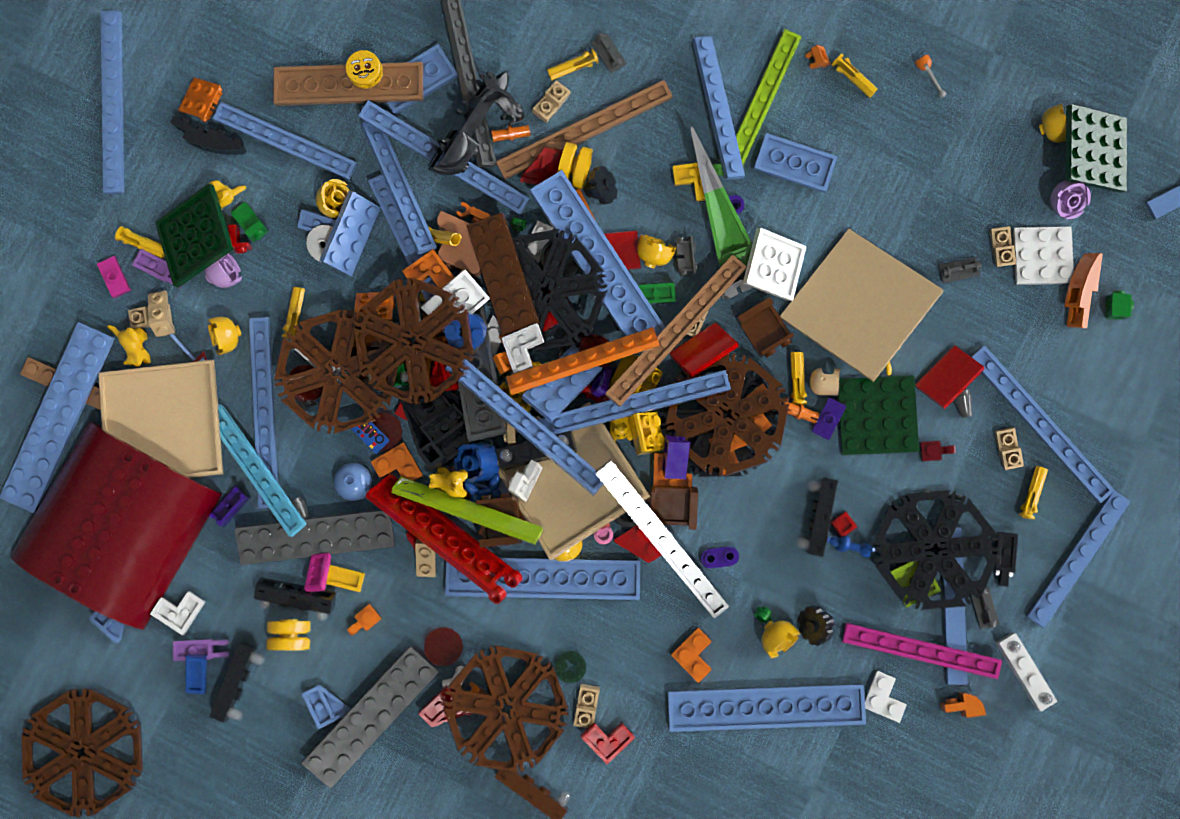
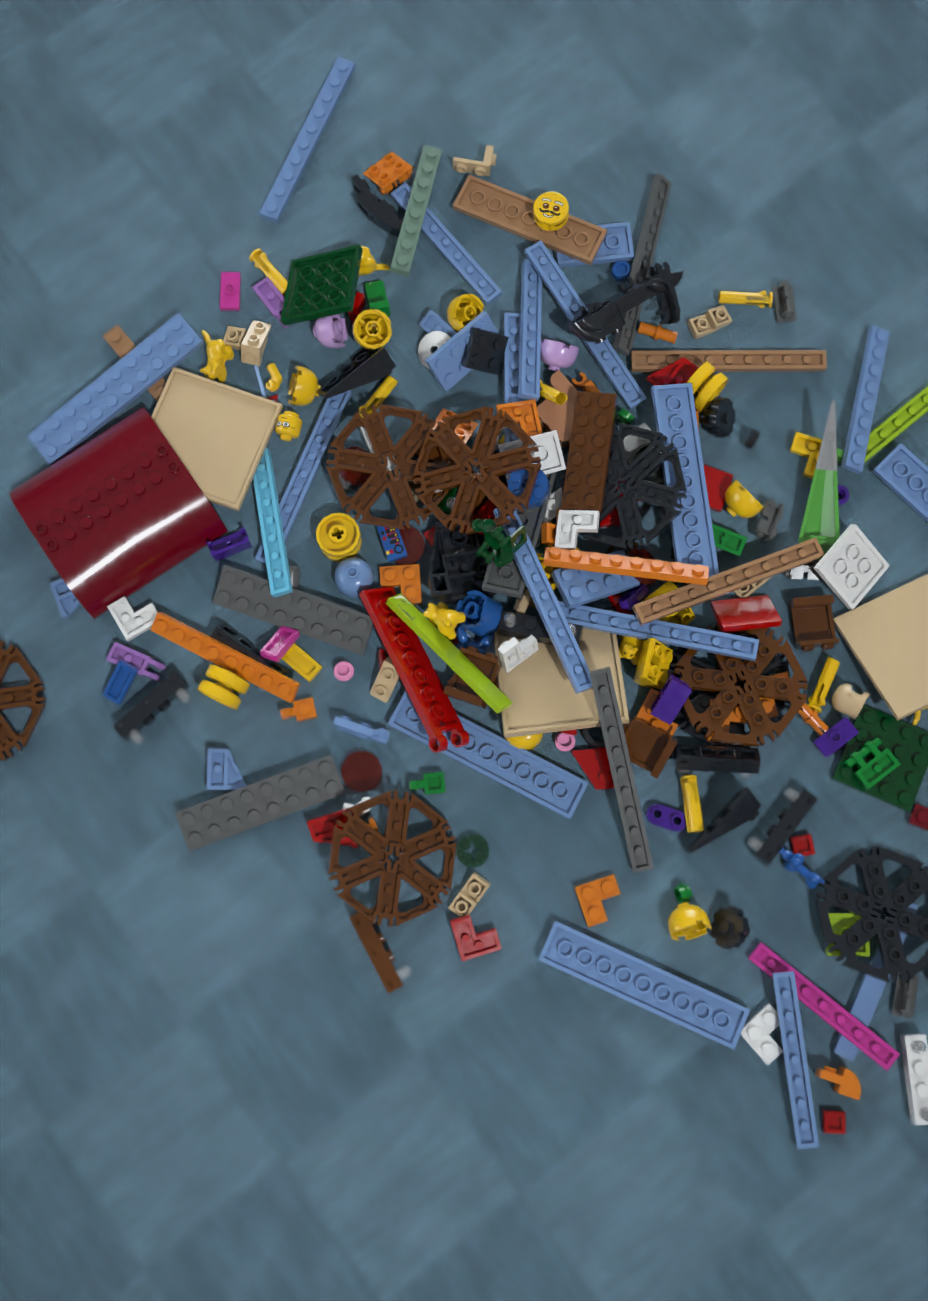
camera: 25 degrees right, 5 degrees down
none -> orange plate [150,612,301,703]
none -> yellow arm [265,363,283,392]
none -> yellow head [275,411,303,442]
none -> yellow wheel [316,513,362,562]
none -> black wedge [317,347,396,399]
none -> medium blue hinge [333,715,390,745]
none -> bright pink plate [334,661,354,681]
none -> yellow cylinder [352,309,392,350]
none -> sand green plate [390,144,442,276]
none -> green plate [409,772,446,795]
none -> tan bracket [453,145,497,176]
none -> black plate [462,327,509,375]
none -> dark green piece [472,519,527,567]
none -> lavender cylinder [540,339,579,371]
none -> blue tile [611,260,631,281]
none -> black piece [674,744,761,779]
none -> yellow piece [680,775,704,833]
none -> black wedge [685,787,761,854]
none -> black tile [743,429,760,449]
none -> medium blue plate [772,971,819,1149]
none -> red tile [822,1110,846,1134]
none -> green plate [845,737,901,790]

